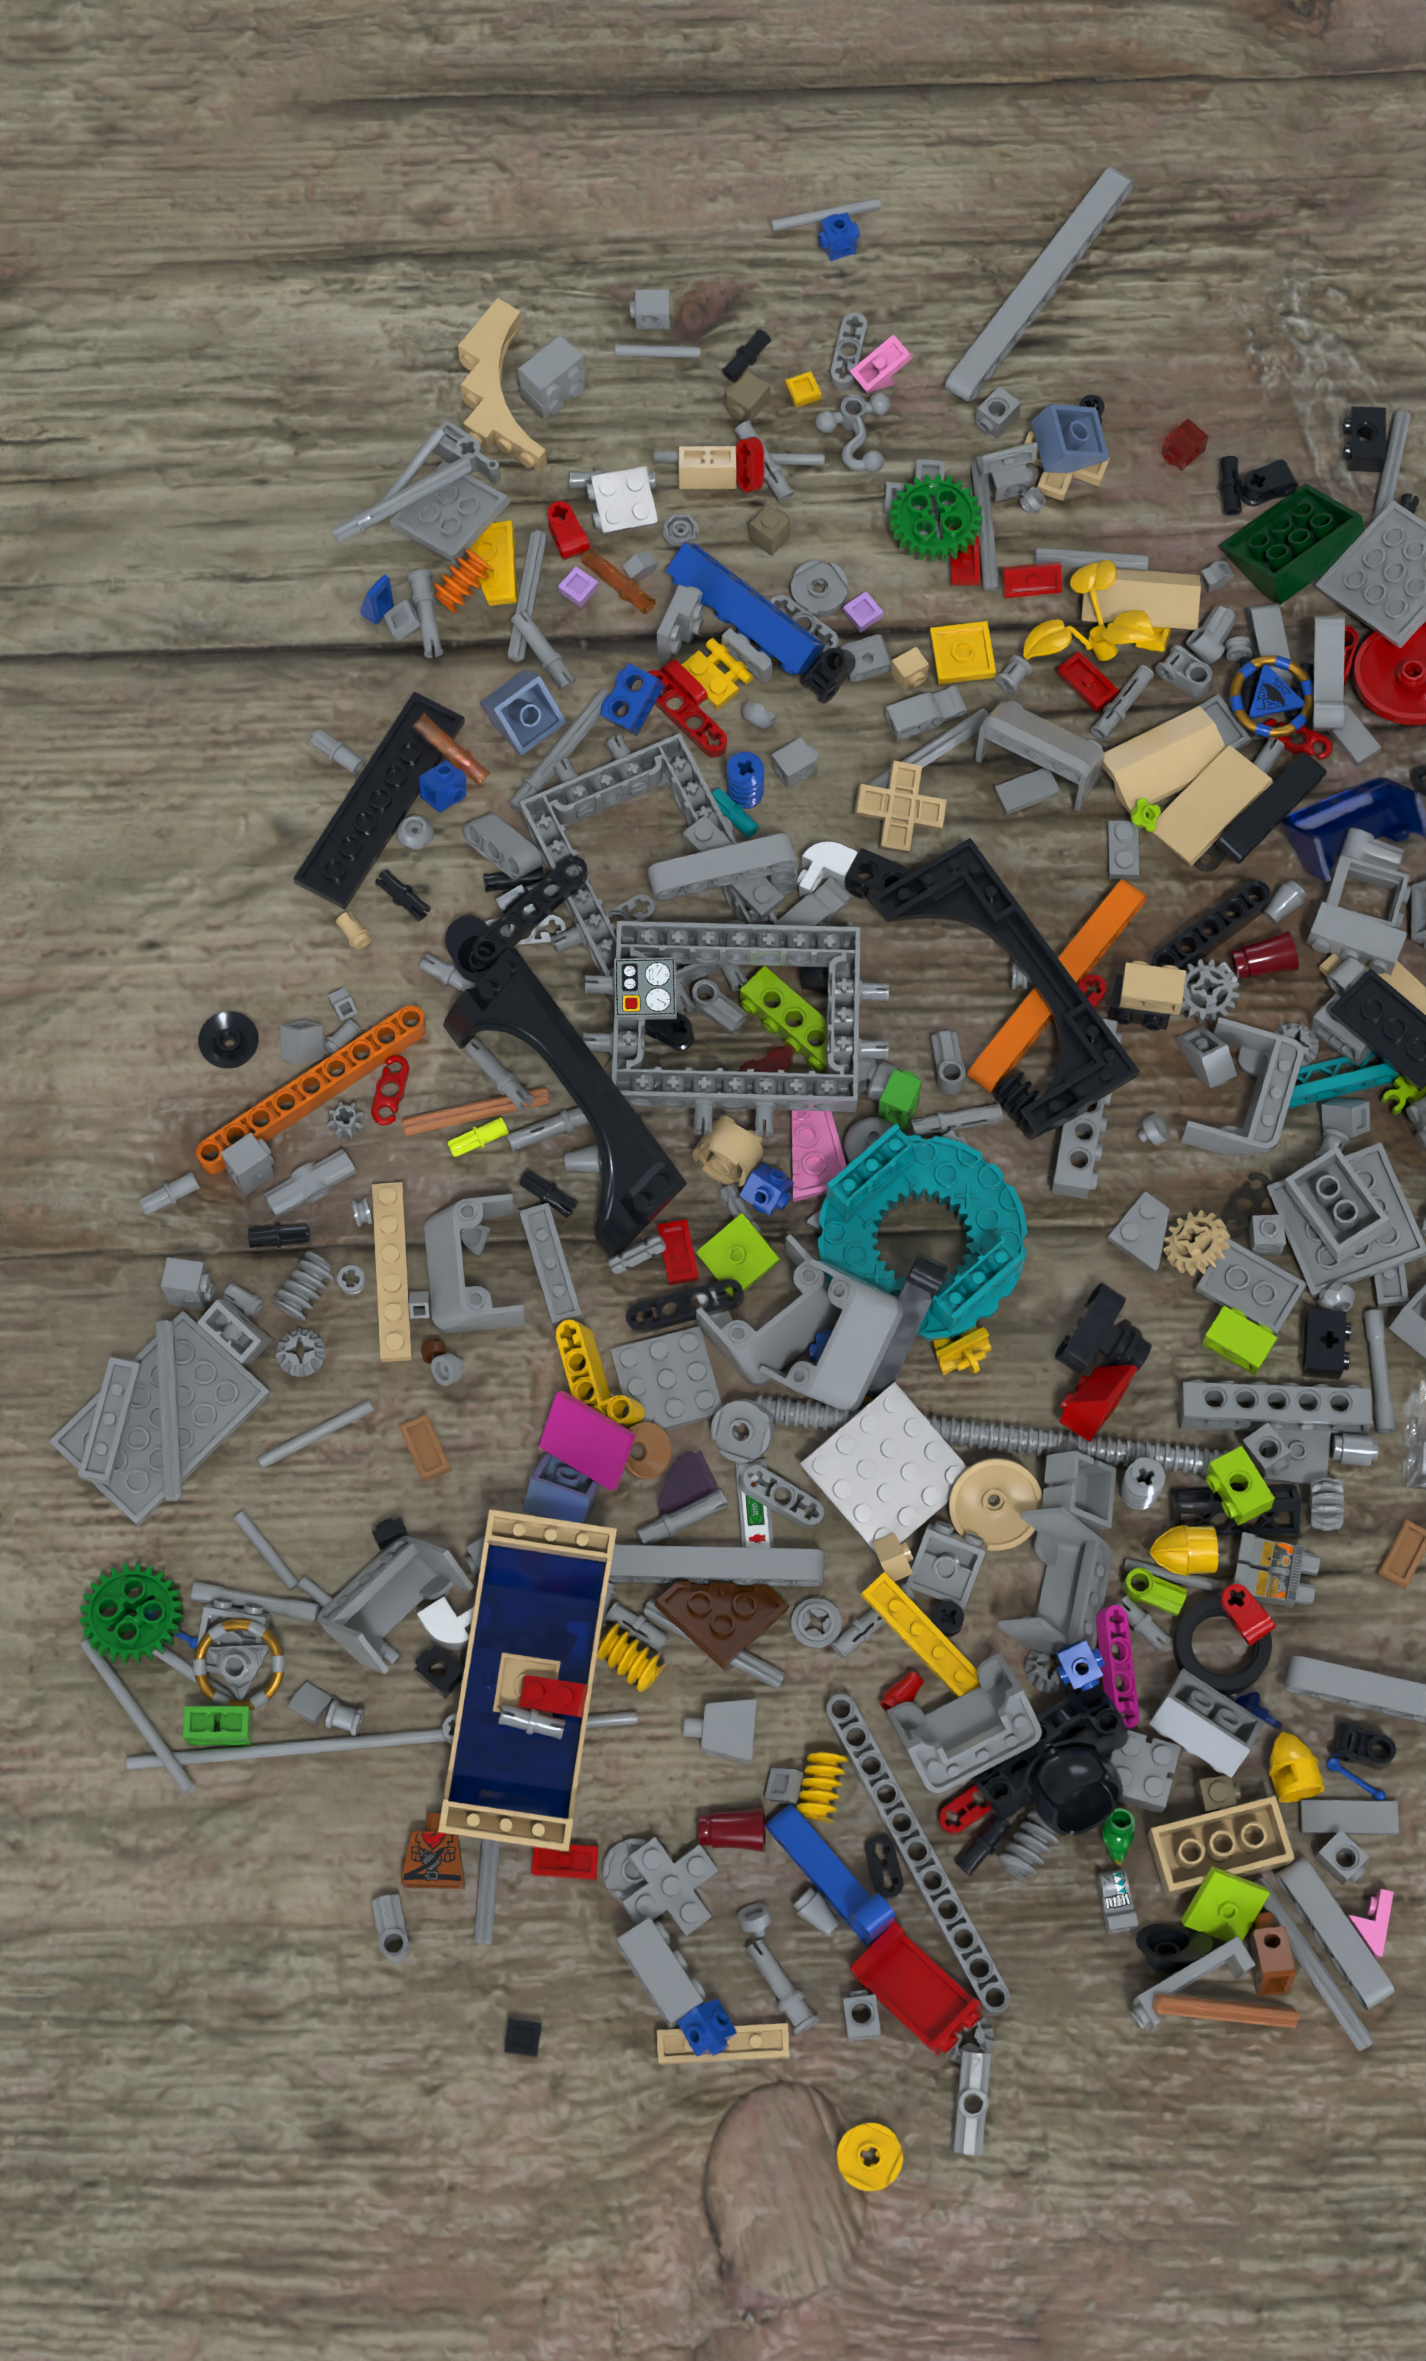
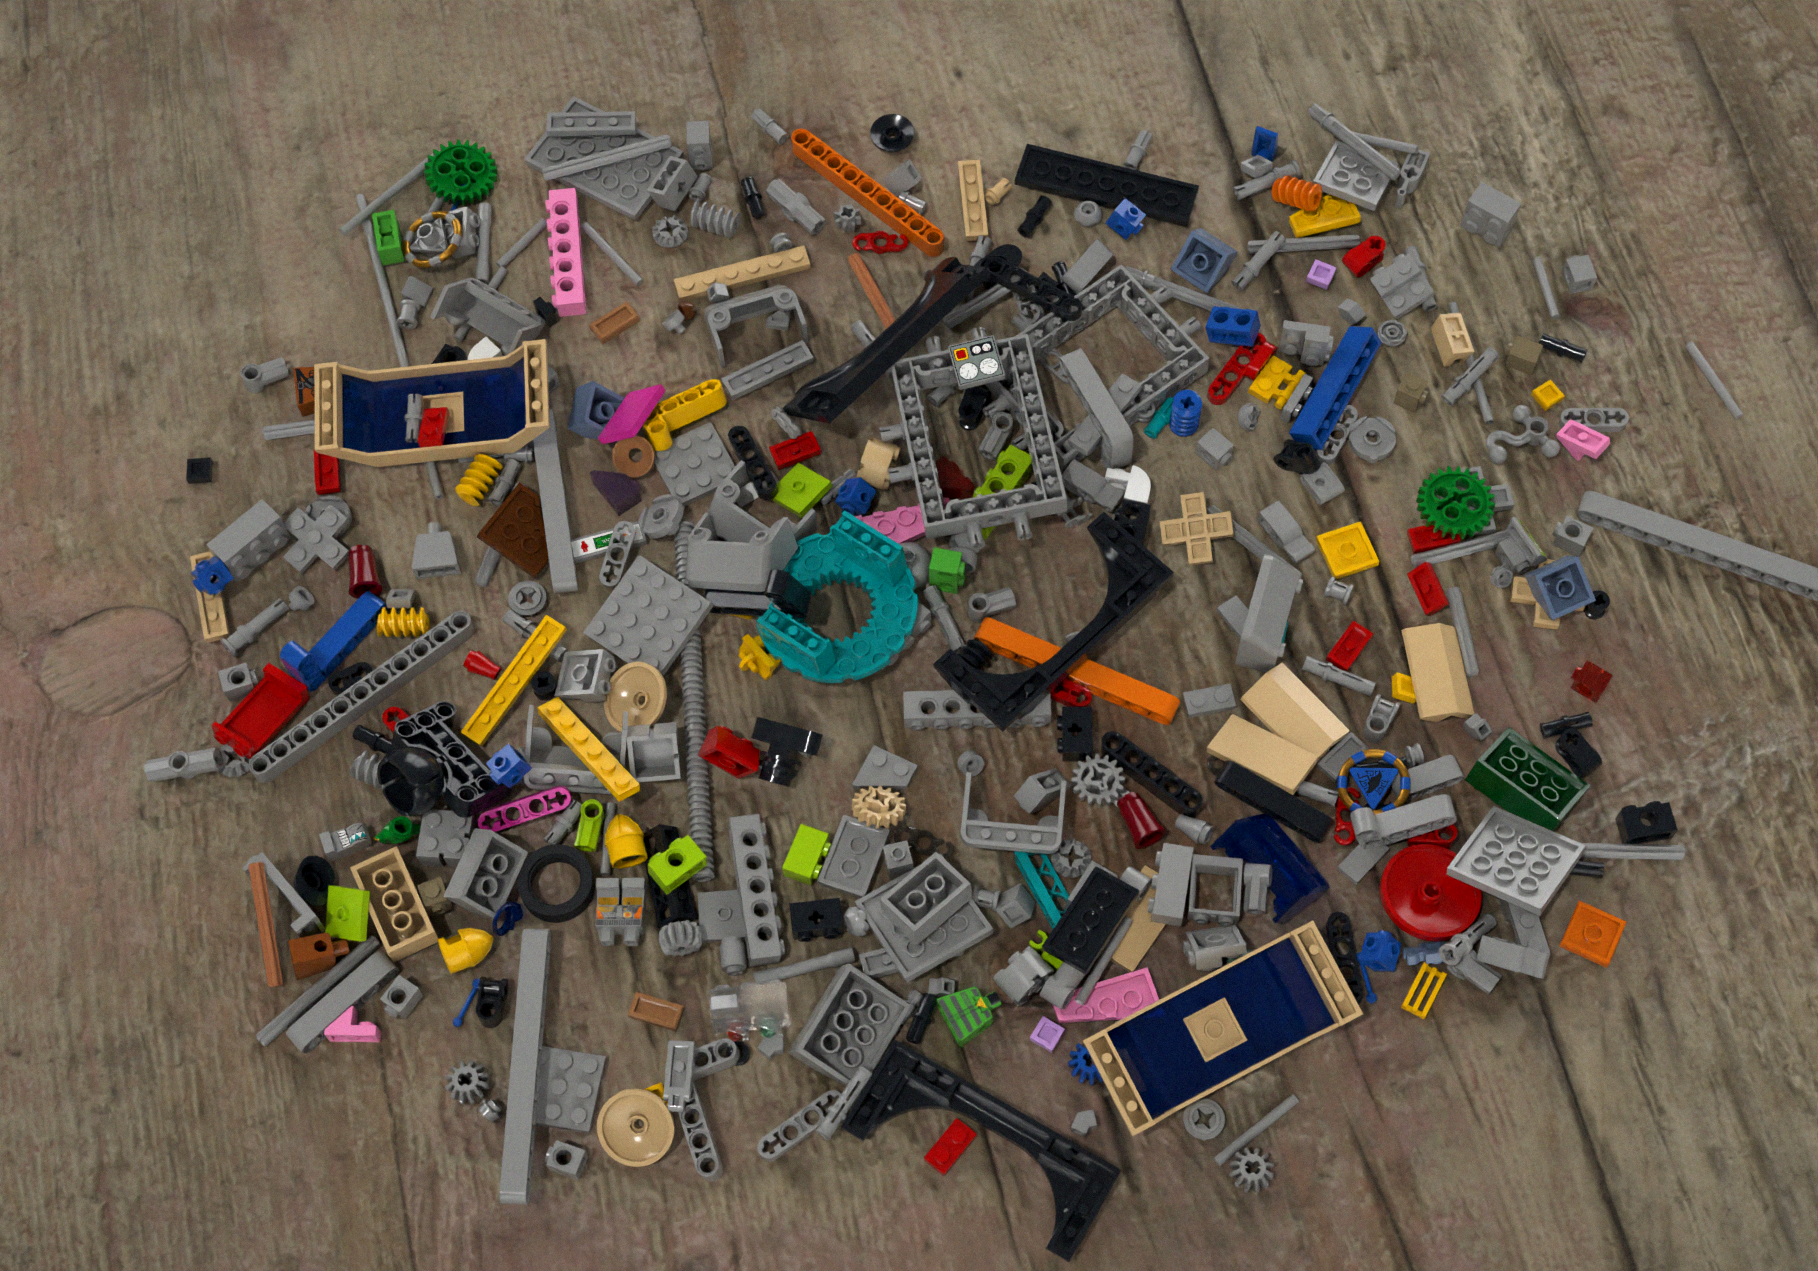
camera: 80 degrees right, 5 degrees down
light grey brick [220,1132,275,1196] -> none
light grey piece [328,987,358,1021] -> none
light grey bush [337,1265,366,1295] -> none
clear orange pin [412,713,491,786] -> none
neon yellow axle [448,1117,509,1157] -> none
tan arch [458,298,547,472] -> none
light grey pin [465,1038,534,1111] -> none
black axle [520,1171,578,1219] -> none
clear orange pin [581,548,656,615] -> none
light grey pin [636,1489,728,1546] -> none
red beam [736,437,764,493] -> none
light grey cone [792,1887,840,1936] -> none
blue brick [818,212,860,261] -> none
yellow plate [837,2123,903,2192] -> none
lavender plate [843,591,884,633] -> none
tan plate [872,1533,913,1582] -> none
light grey windscreen [886,1653,1042,1793] -> none
tan plate [891,647,929,691] -> none
yellow plant [1023,560,1155,661] -> none
tan brick [1119,961,1186,1015] -> none
light grey piece [1120,1457,1165,1511] -> none
lime plate [1131,798,1161,832] -> none
light grey piece [1186,605,1236,665] -> none
red piece [1220,1584,1276,1646] -> none
light grey brick [1242,1423,1291,1478] -> none
light grey tile [1299,1800,1399,1835] -> none
none -> yellow plate [537,697,640,802]
none -> bright pink brick [545,188,587,317]
none -> tan plate [958,159,988,241]

